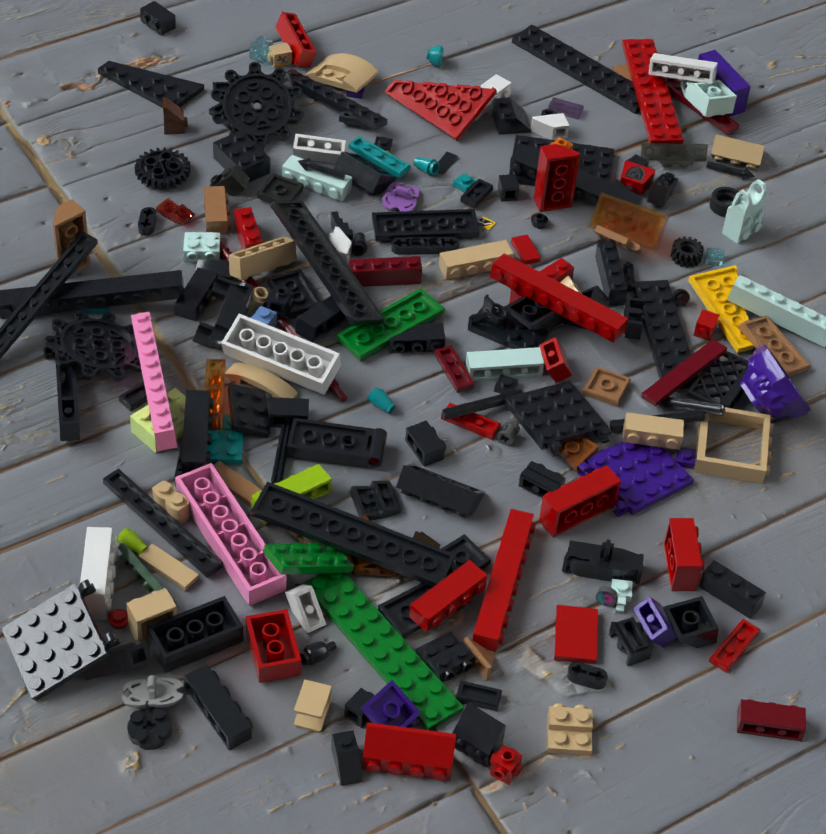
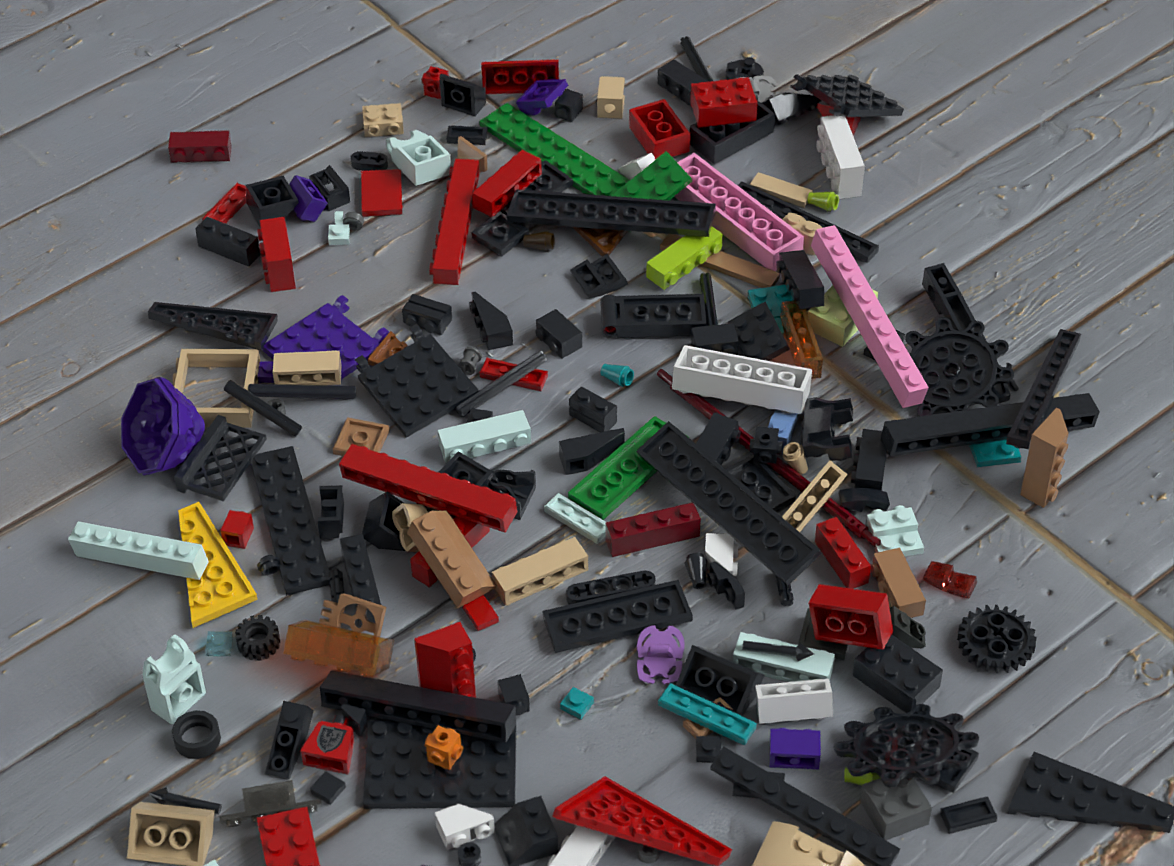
camera: 175 degrees right, 0 degrees up
red plate [108,609,128,629] -> none
dark green plate [117,542,176,604] -> none
tan piece [126,588,177,644] -> none
black beam [138,207,157,236] -> none
reddish brown slope [163,97,188,134] -> none
black plant [300,641,337,665] -> none
black slope [331,730,363,786] -> none
black slope [396,464,485,517] -> none
teal cone [414,157,440,175] -> none
black plate [416,631,475,682] -> none
dark red plate [434,345,475,393] -> none
black sticker [438,151,458,174] -> none
black plate [460,179,493,208] -> none
sticker [477,216,496,230] -> none
red brick [539,337,573,383] -> none
red brick [539,465,621,538] -> none
black piece [562,539,644,584] -> none
dark red tile [641,339,727,407] -> none
medium nougat tile [738,315,811,376] -> none
none -> black wing [148,302,278,351]
none -> light aqua brick [386,130,451,186]
none -> medium nougat slope [407,511,497,609]
none -> black slope [469,292,513,350]
none -> light aqua tile [544,493,605,544]
none -> black brick [569,387,617,432]
none -> black axle [680,36,713,82]
none -> red brick [690,77,757,127]
none -> dark purple brick [769,728,821,770]
none -> red brick [808,584,893,649]

